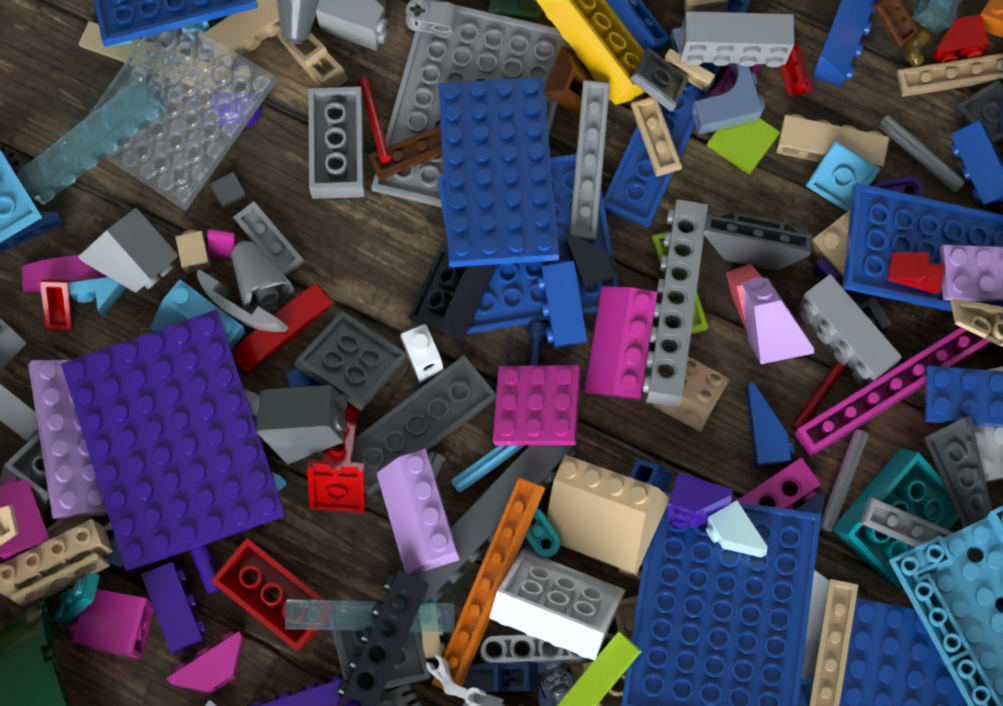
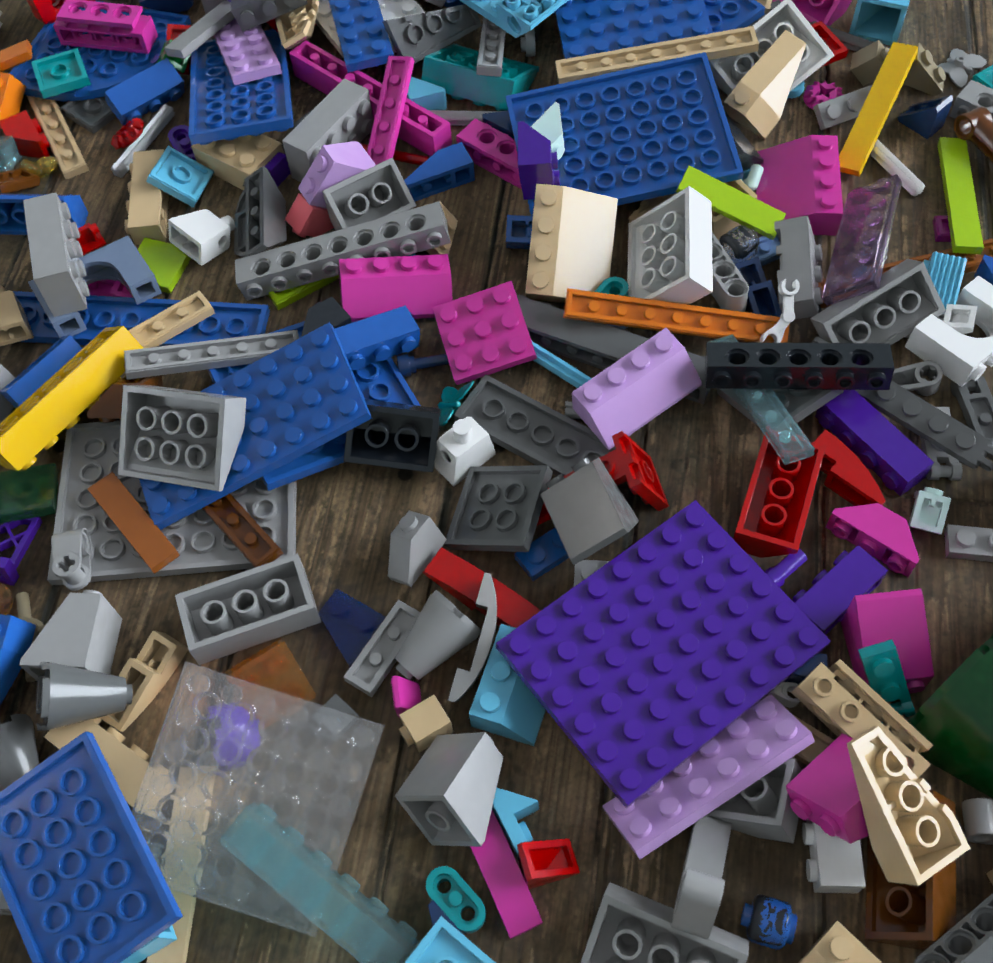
camera: 105 degrees left, 15 degrees down
red bar [359,76,391,163] -> none
dark grey tile [630,47,688,112] -> none
tan tile [664,49,715,92] -> none
red slope [887,252,945,294] -> none
none -> dark orange tile [87,471,180,574]
none -> red gear [111,118,145,149]
none -> light grey slope [118,385,246,491]
none -> white torso [168,209,235,266]
none -> clear orange bracket [225,638,316,730]
none -> clear blue wing [318,589,386,668]
none -> light grey slope [322,157,416,231]
none -> dark pink tile [367,56,415,165]
none -> light grey slope [388,511,447,587]
none -> medium azure slope [407,76,447,110]
none -> teal plate [426,866,486,934]
none -> teal piece [438,381,474,427]
none -> red slope [813,429,886,506]

